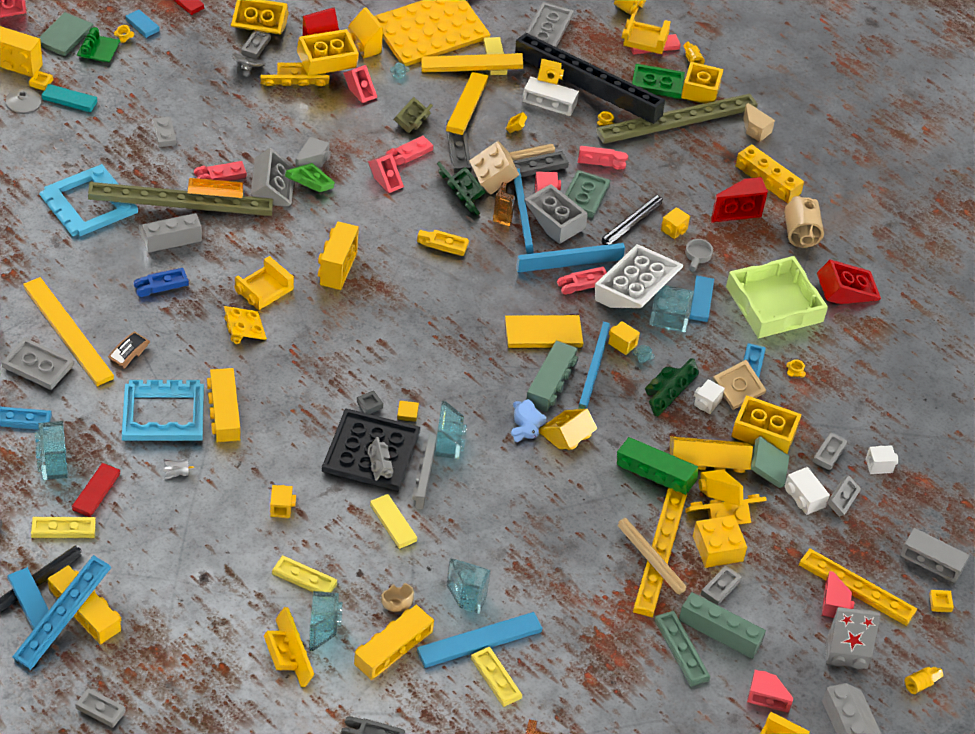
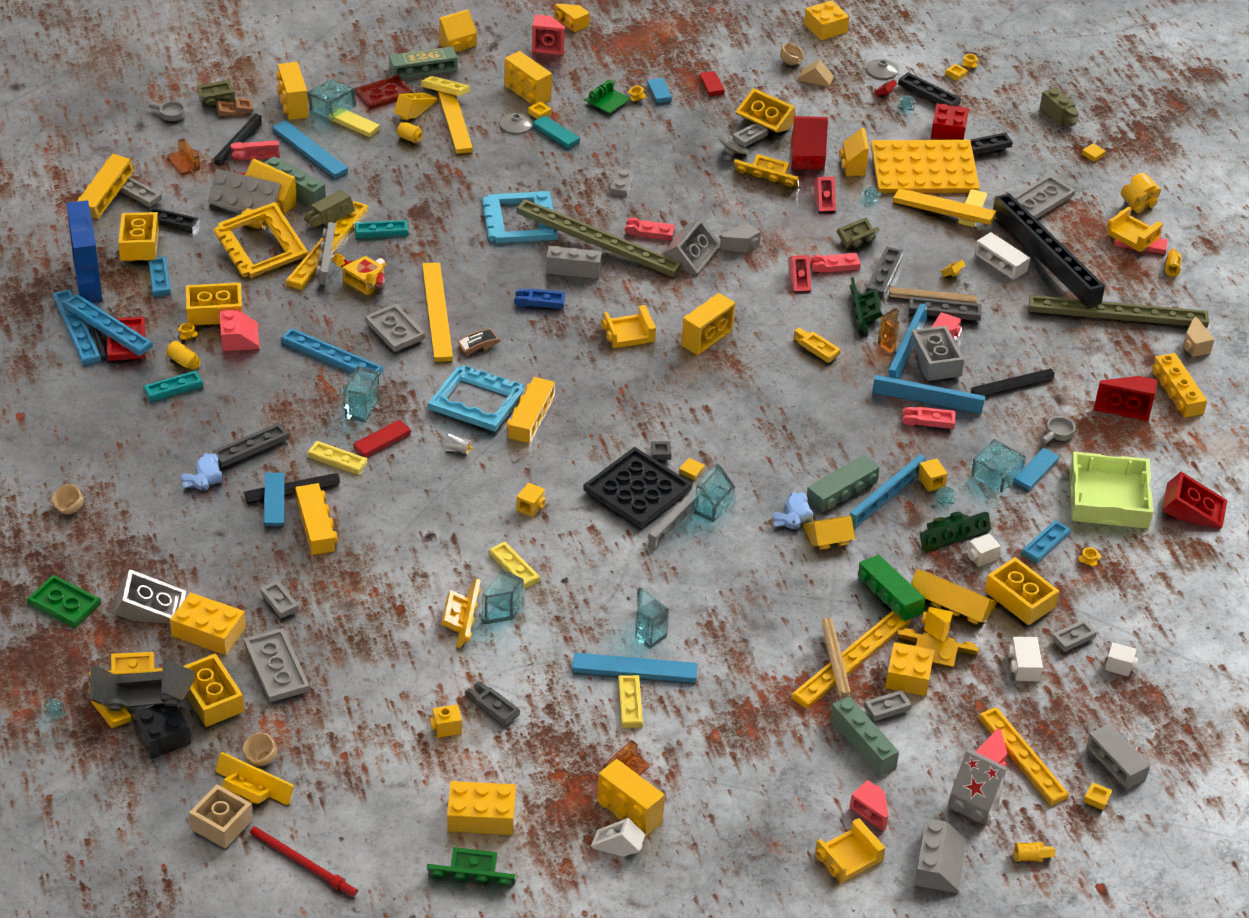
camera: 30 degrees right, 5 degrees down
dark azure tile [12,555,111,670] -> none
sand green tile [39,12,93,56] -> none
light orange tile [188,178,243,198] -> none
yellow hinge [224,306,267,344] -> none
bright green wing [285,163,335,192] -> none
yellow brick [297,29,359,76] -> none
yellow brick [354,604,434,680] -> none
light grey hinge [368,437,394,481] -> none
light yellow tile [370,494,417,549] -> none
tan hair [381,583,414,613] -> none
yellow tile [446,72,488,135] -> none
tan brick [469,141,519,195] -> none
yellow tile [505,315,583,348] -> none
yellow brick [537,59,564,84] -> none
sand green tile [565,170,611,218] -> none
coral hinge [577,146,628,170] -> none
white slope [595,244,683,308] -> none
yellow plate [597,111,615,126] -> none
green plate [632,64,685,99] -> none
sand green tile [654,611,710,687] -> none
yellow brick [661,207,690,239] -> none
yellow brick [681,62,723,104] -> none
tan plate [713,360,766,410] -> none
sand green tile [750,437,789,489] -> none
tan cylinder [784,196,824,248] -> none
light grey plate [827,475,861,517] -> none

